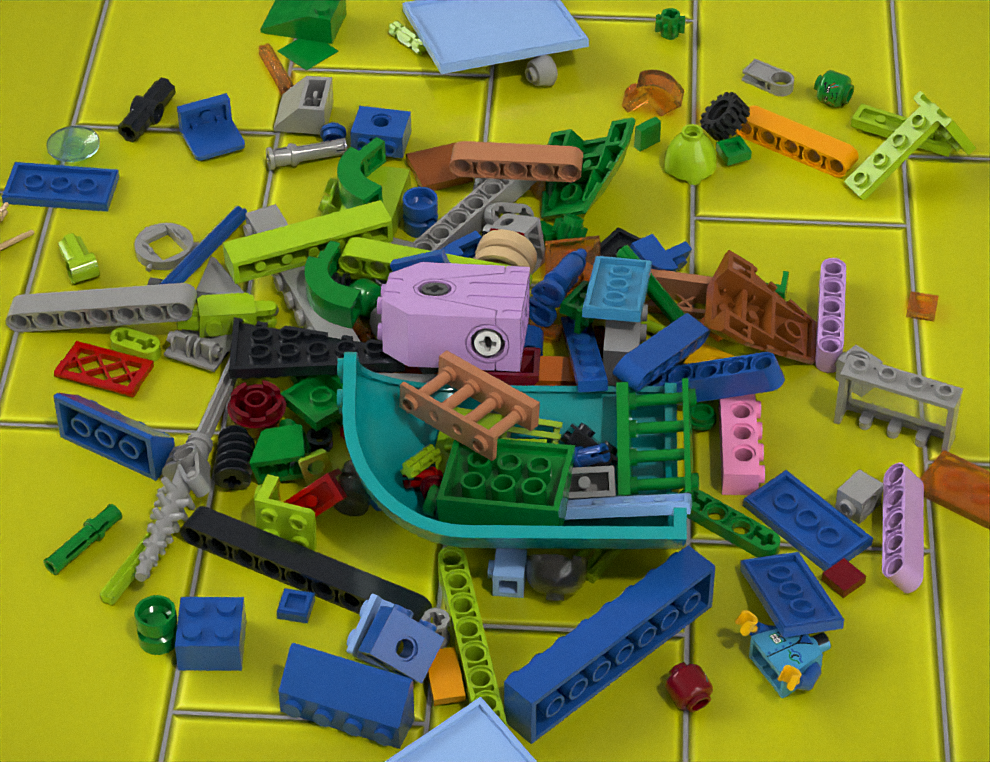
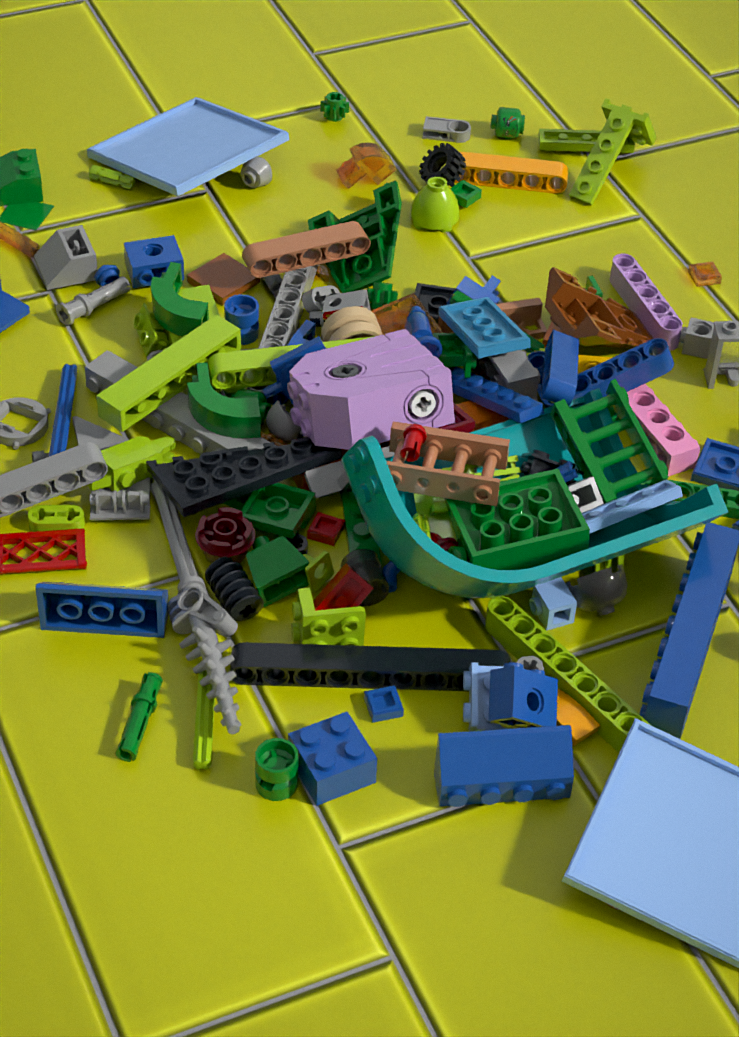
camera: 30 degrees left, 0 degrees up
none -> red pin [400,424,427,462]

